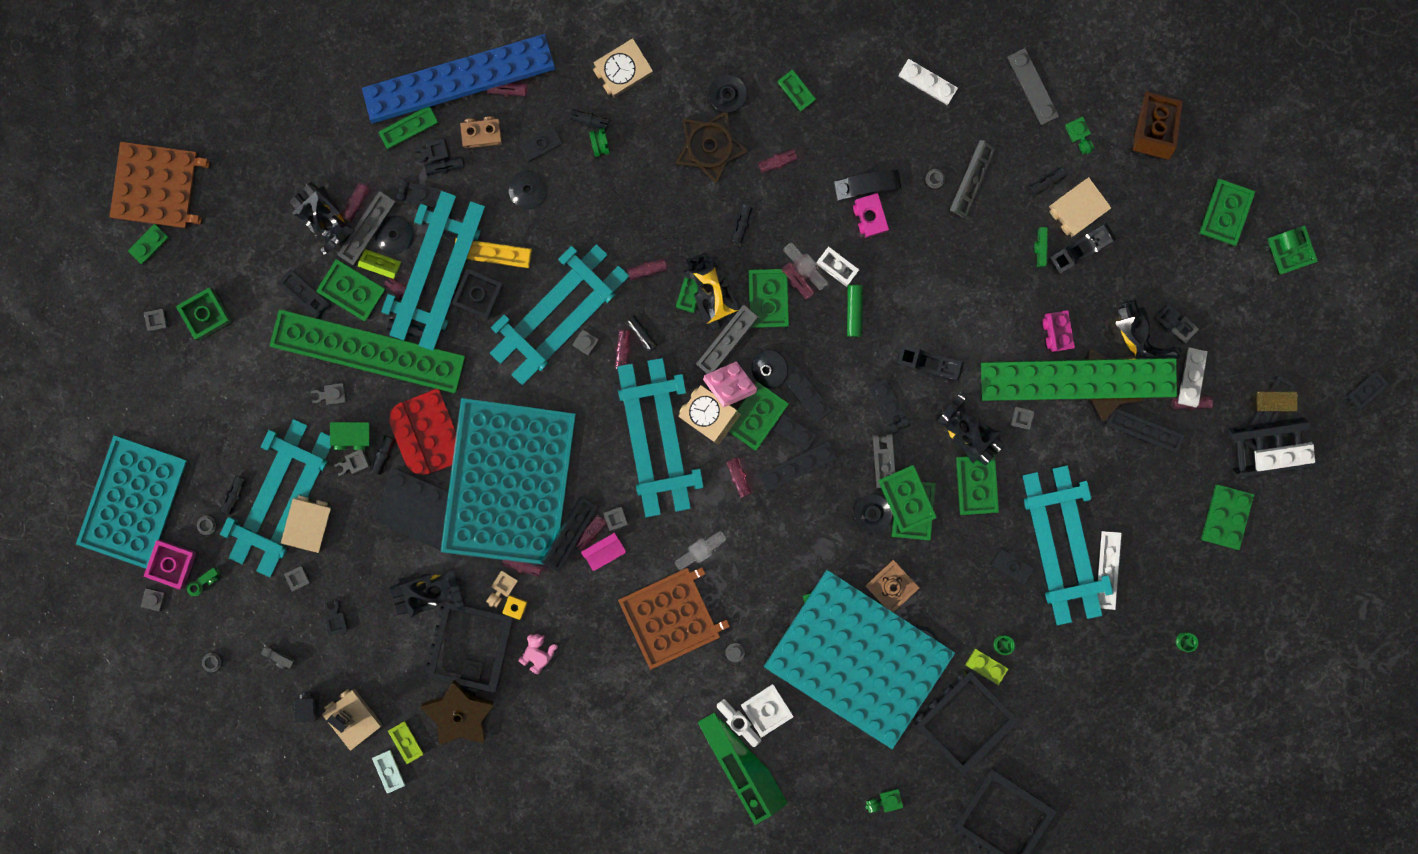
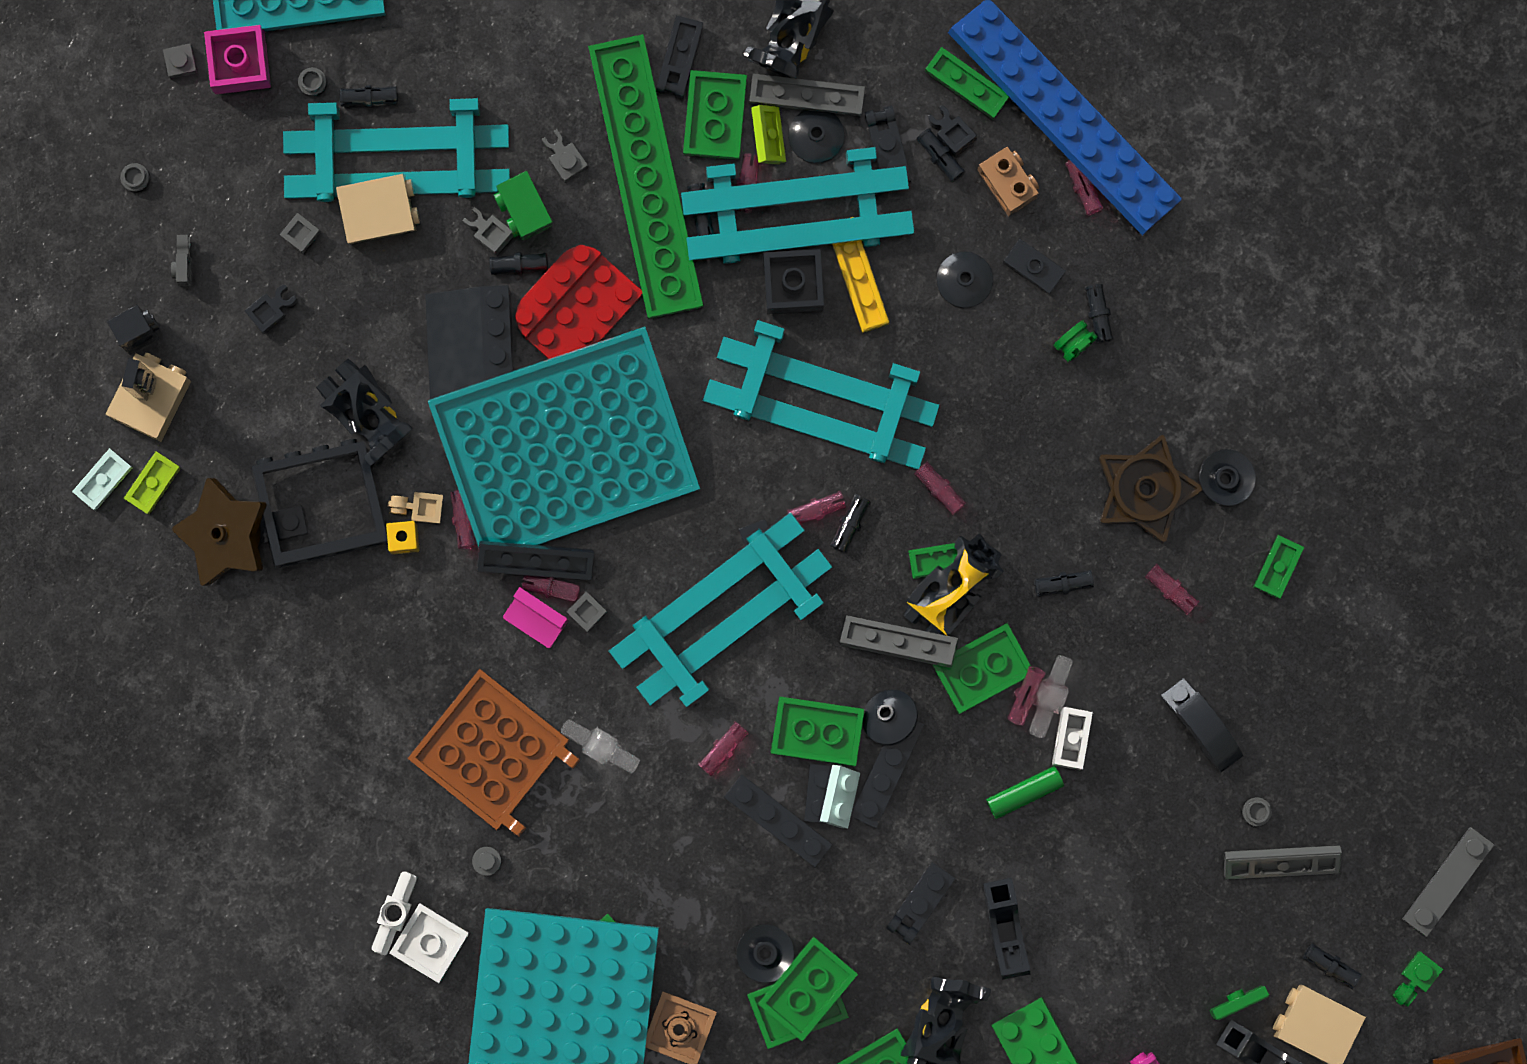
camera: 60 degrees right, 5 degrees down
green plate [187,567,221,596] -> none
clear pink pin [340,183,370,222] -> none
bright pink animal [518,633,558,674] -> none
dark grey plate [572,329,599,356] -> none
tan brick [593,39,653,98] -> none
tan brick [678,385,741,445] -> none
green wedge [698,713,788,825] -> none
bright pink plate [703,361,757,407] -> none
dark pink brick [853,193,889,238] -> none
dark grey plate [872,433,895,488] -> none
white plate [899,59,958,105] -> none
none -> light aqua plate [820,765,860,829]

